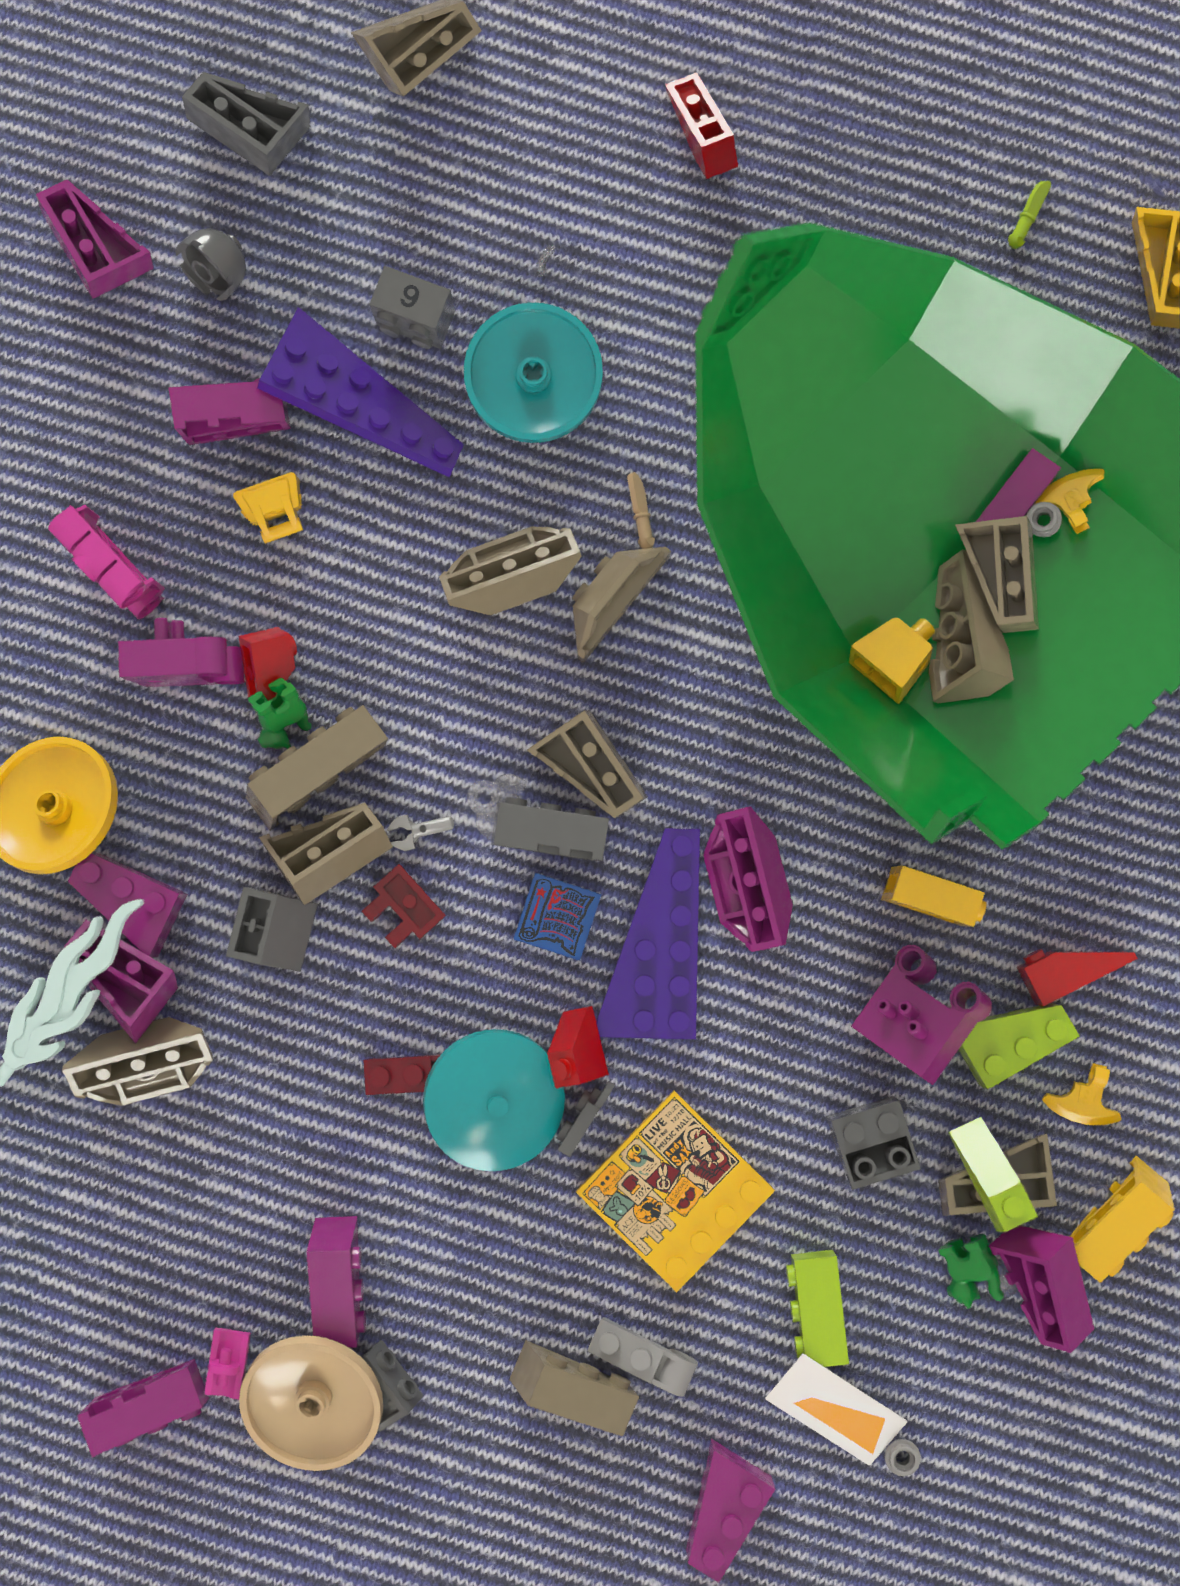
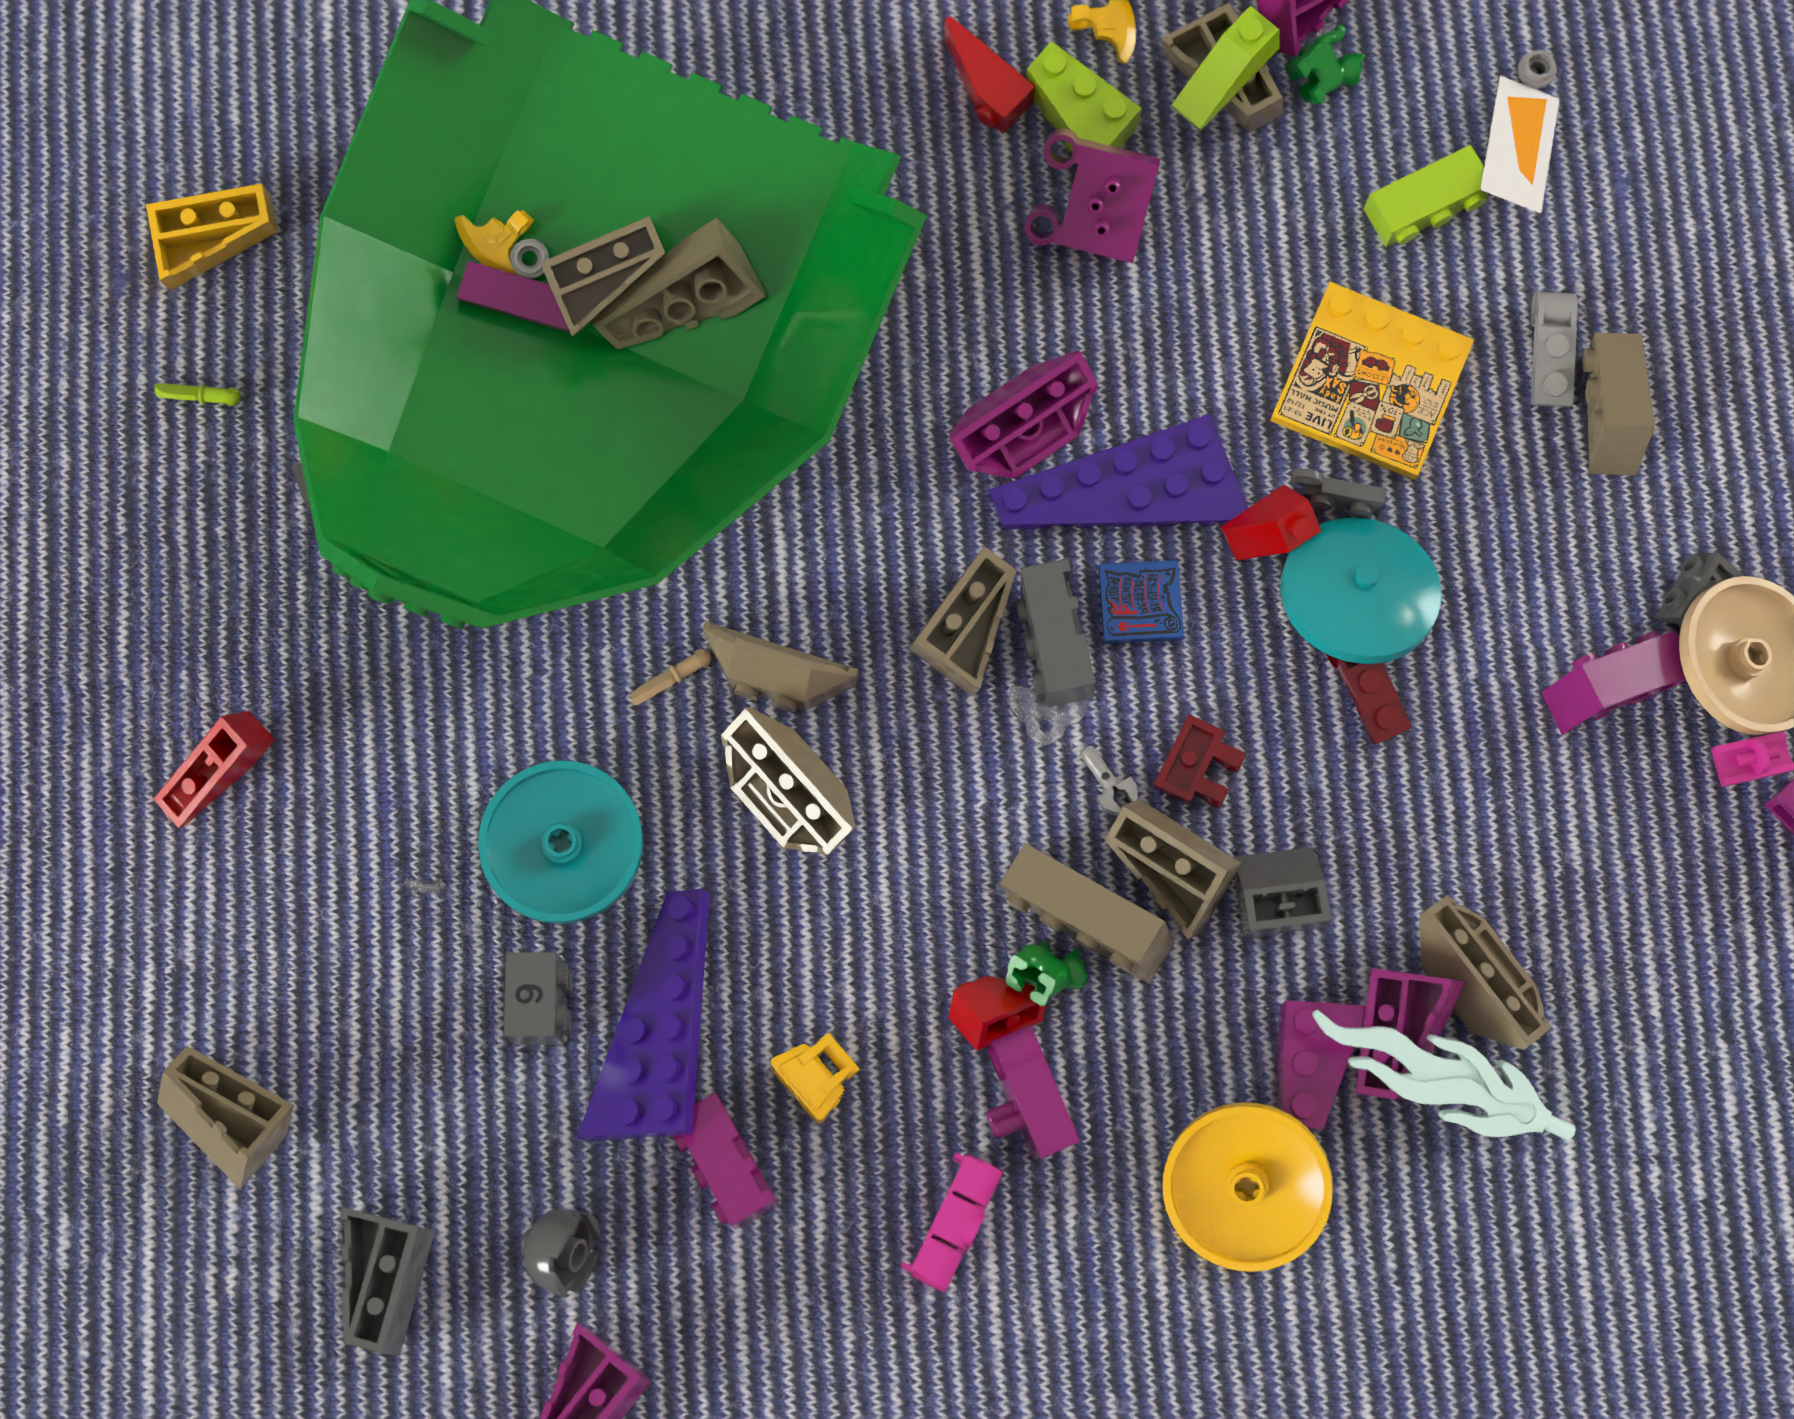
camera: 110 degrees left, 10 degrees down
magenta wedge [686,1438,775,1583] -> none
dark grey slope [826,1096,921,1190] -> none
yellow torso [849,618,935,704] -> none
yellow window [881,866,987,927] -> none

